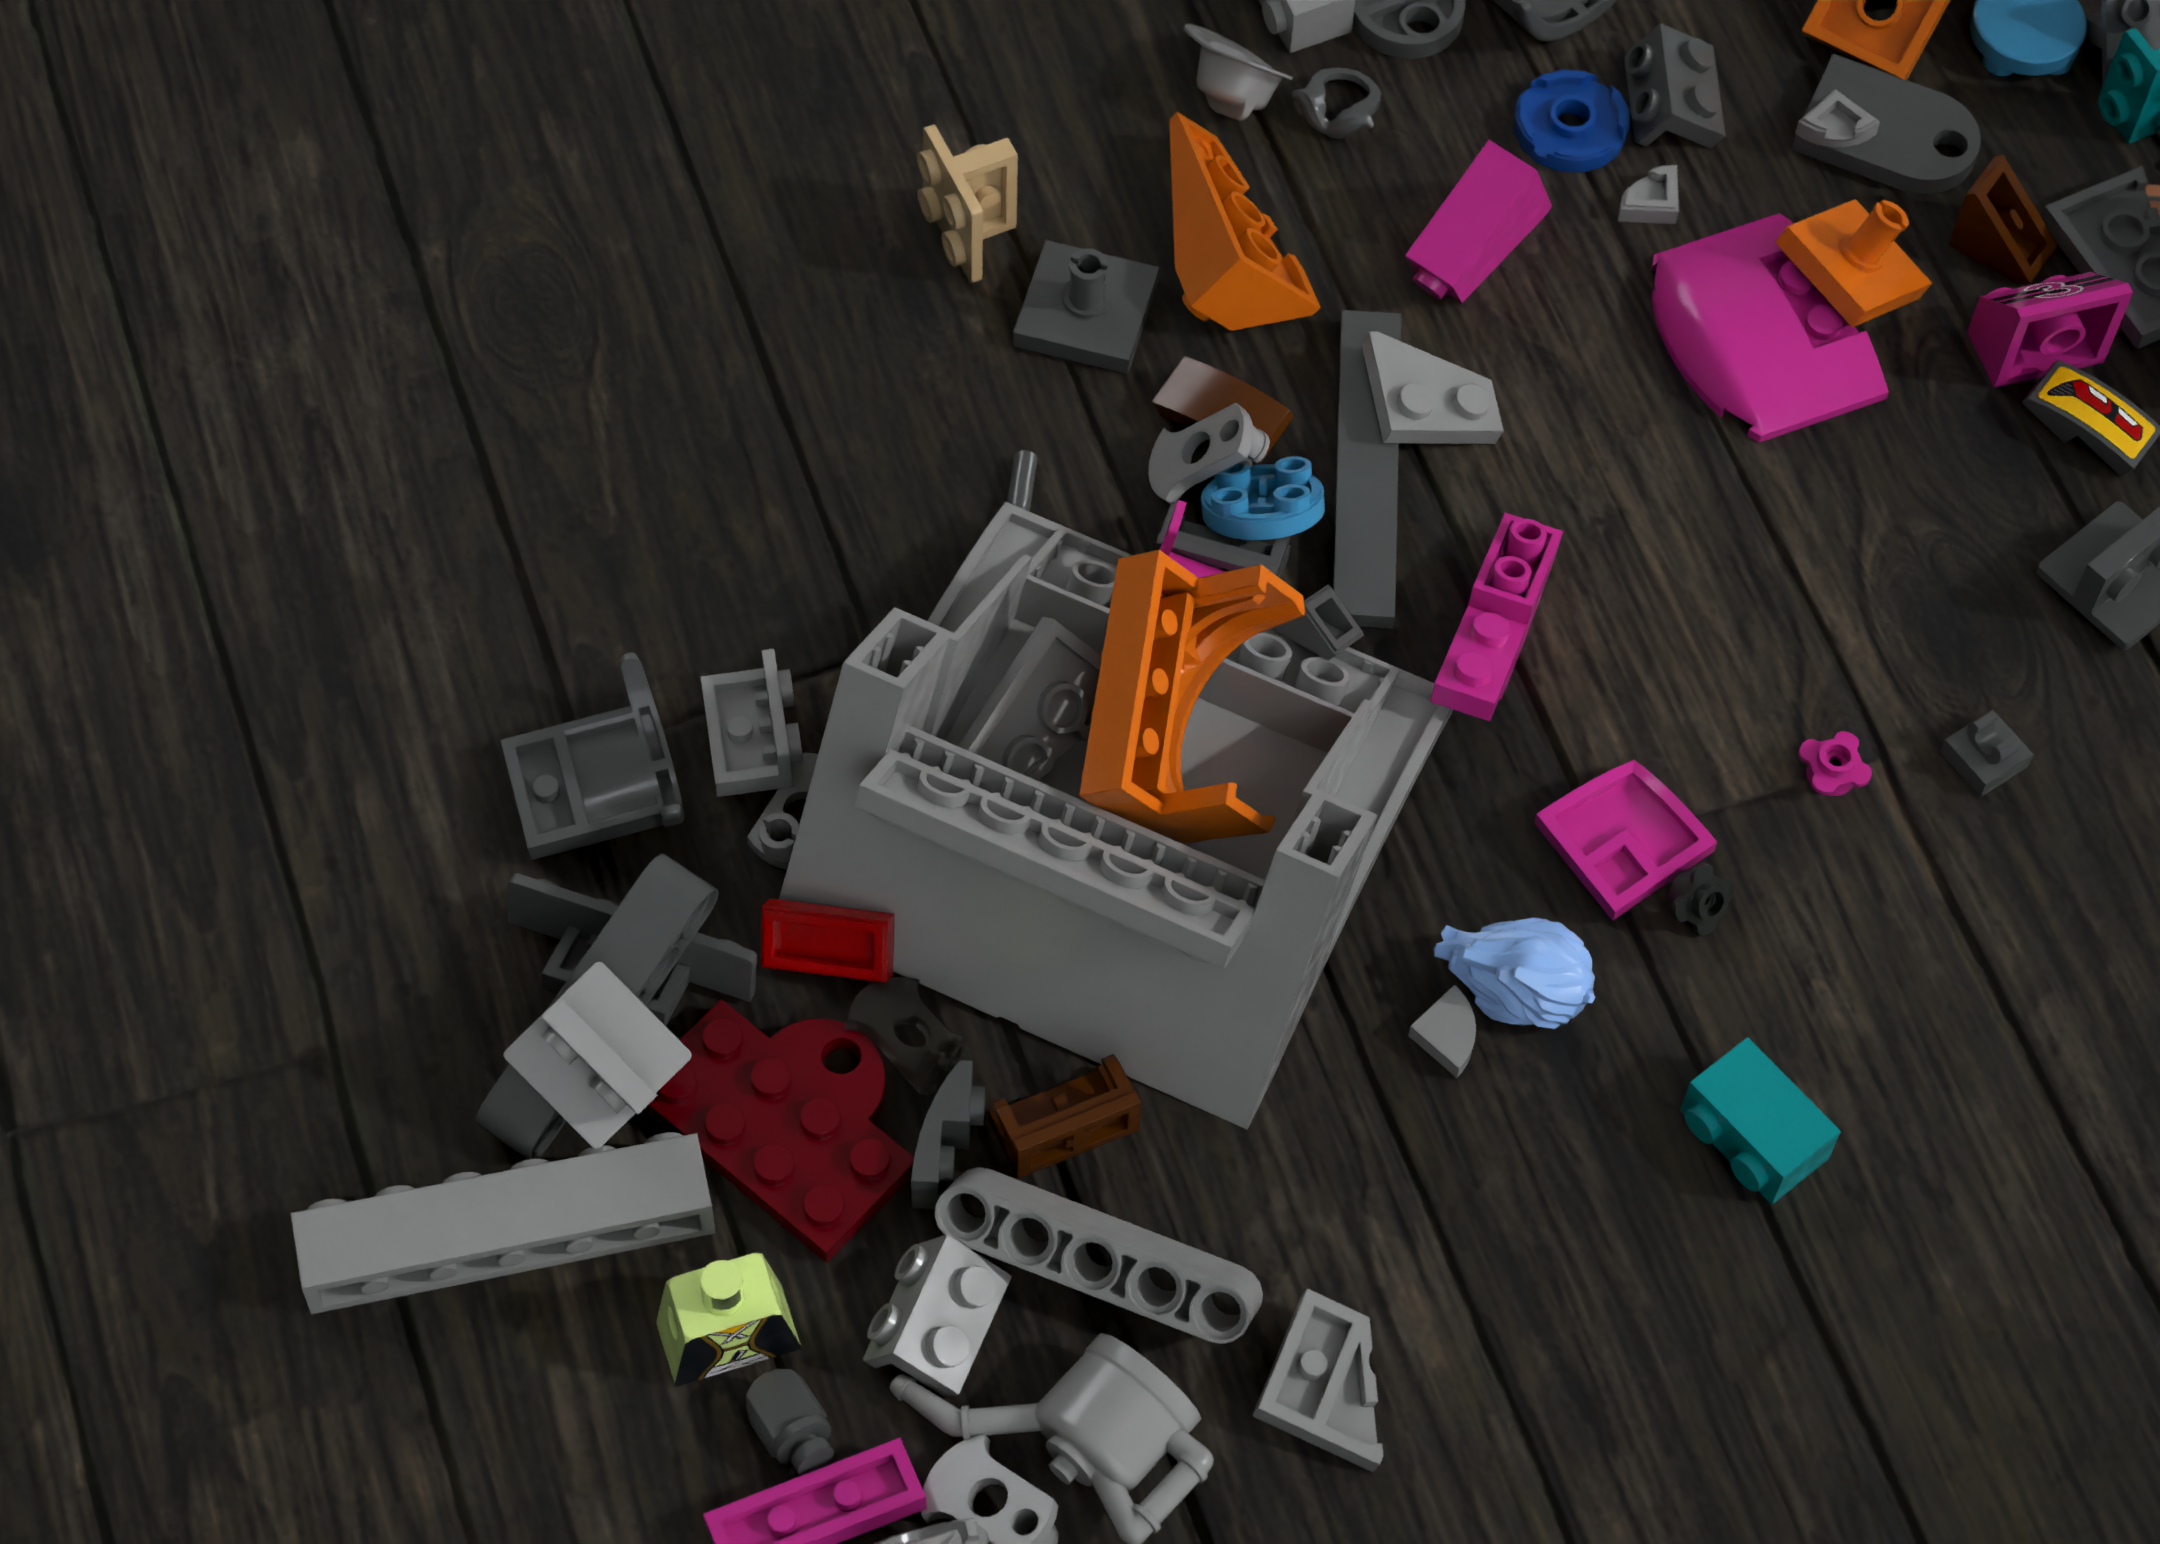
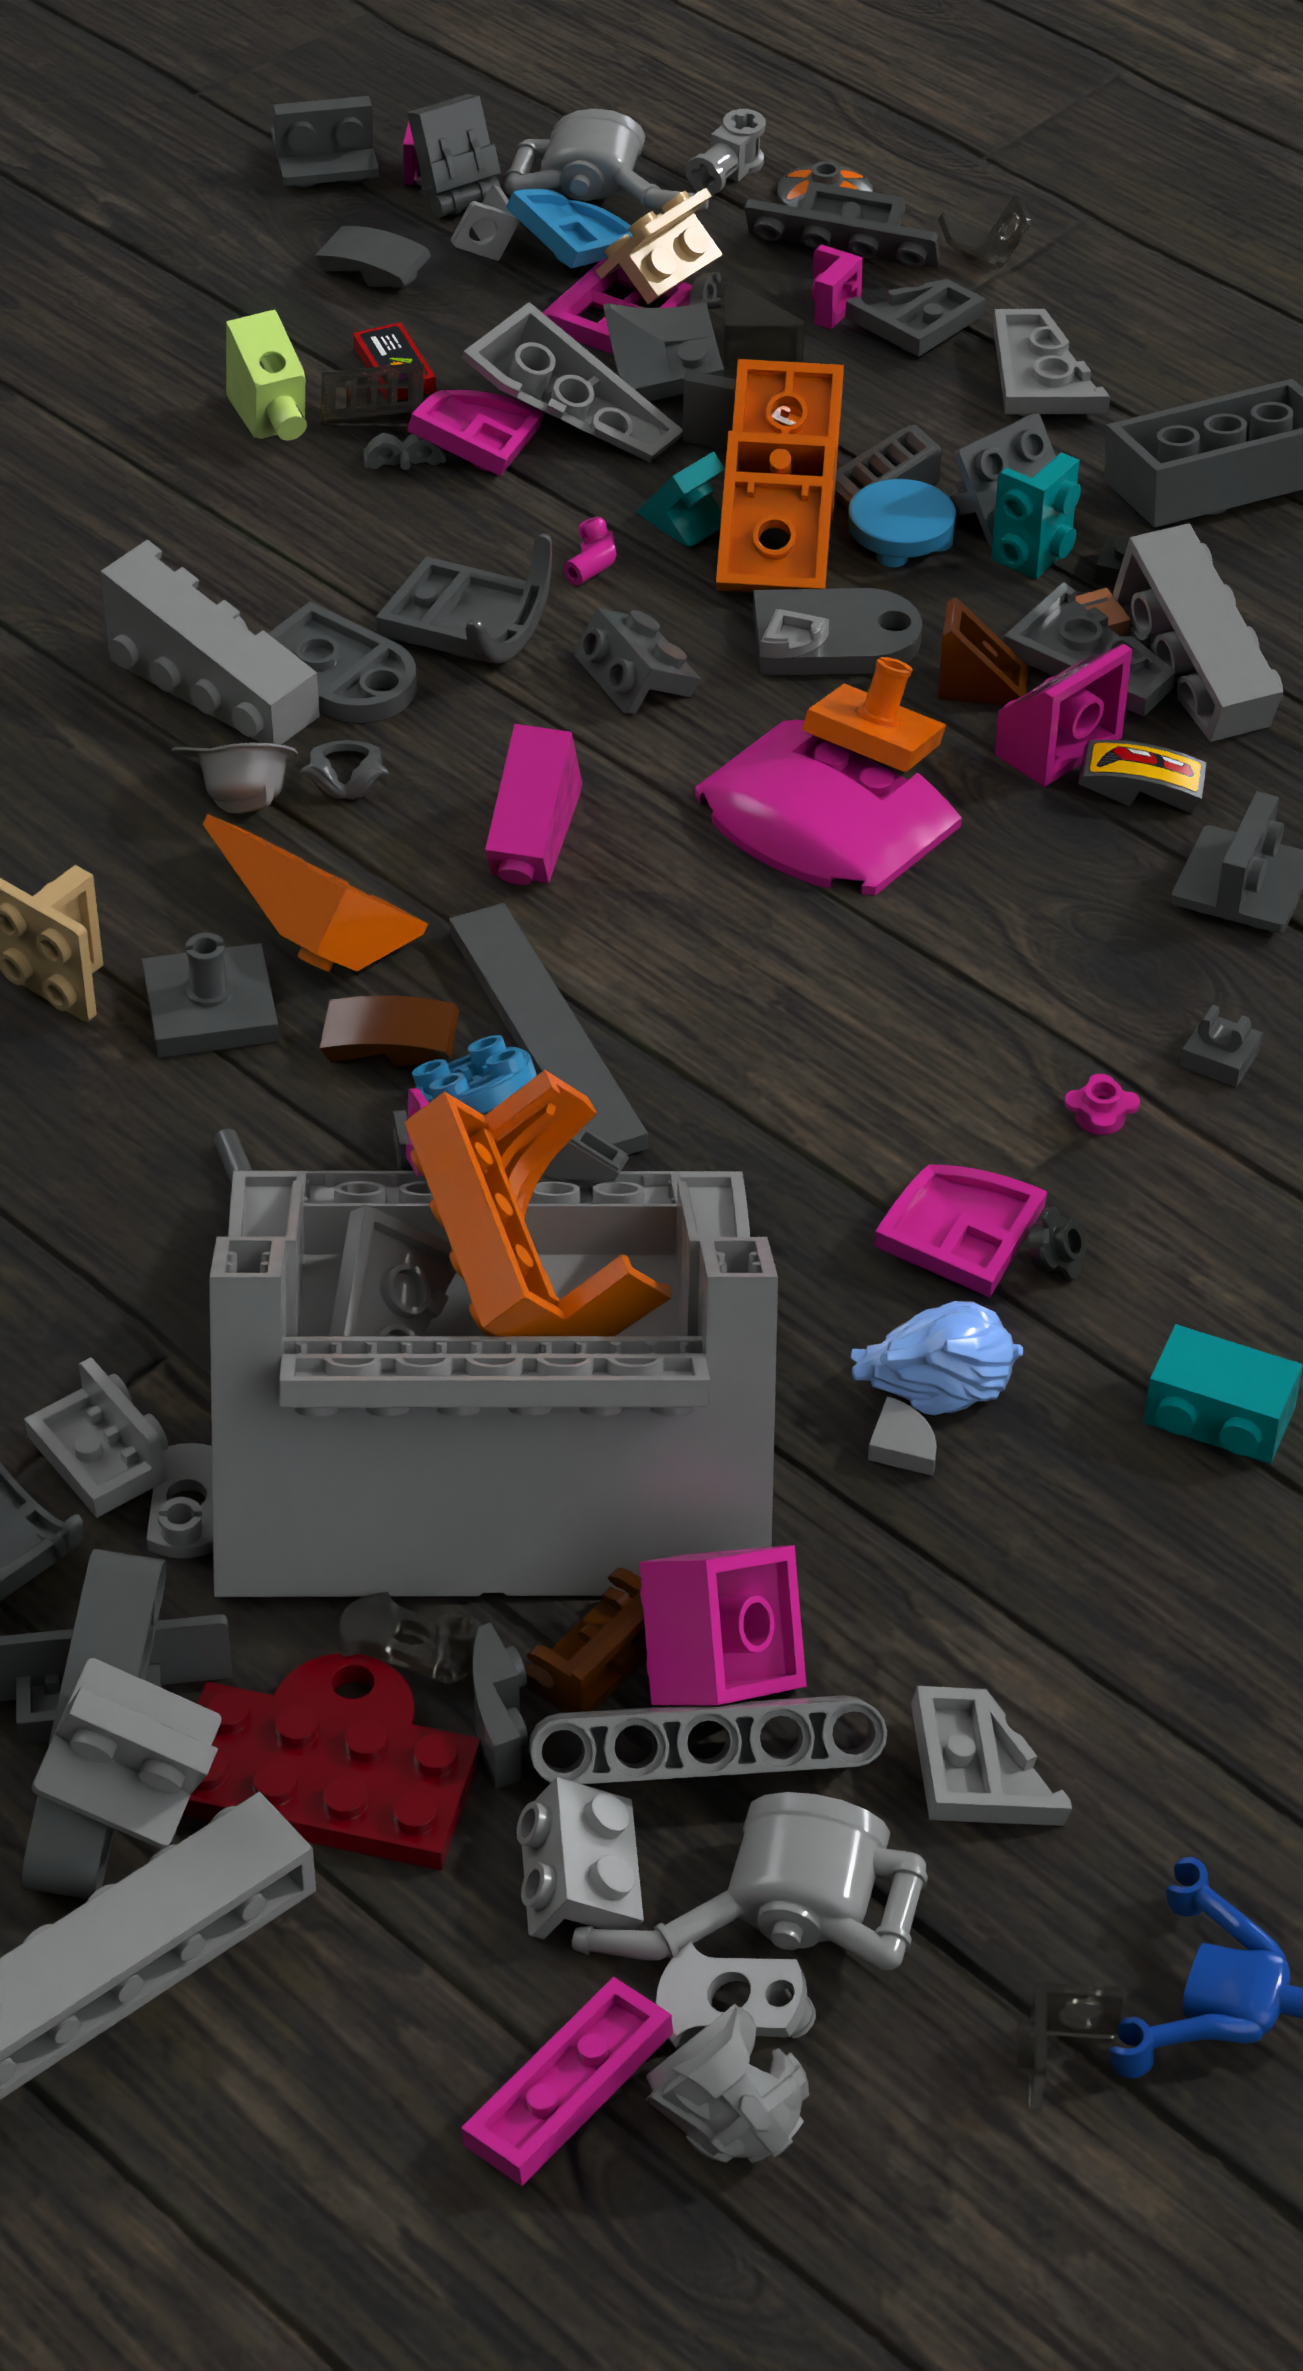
camera: 25 degrees left, 15 degrees down
yellowish green torso [656,1253,801,1387] -> none
dark grey arm [747,1369,834,1475] -> none
red tile [761,898,895,983] -> none
light grey piece [1148,403,1270,505] -> none
light grey wing [1362,331,1504,444] -> none
dark pink slope [1430,513,1563,722] -> none
blue tile [1514,70,1629,173] -> none
light grey tile [1618,165,1679,224] -> none
none -> dark pink slope [639,1545,807,1705]

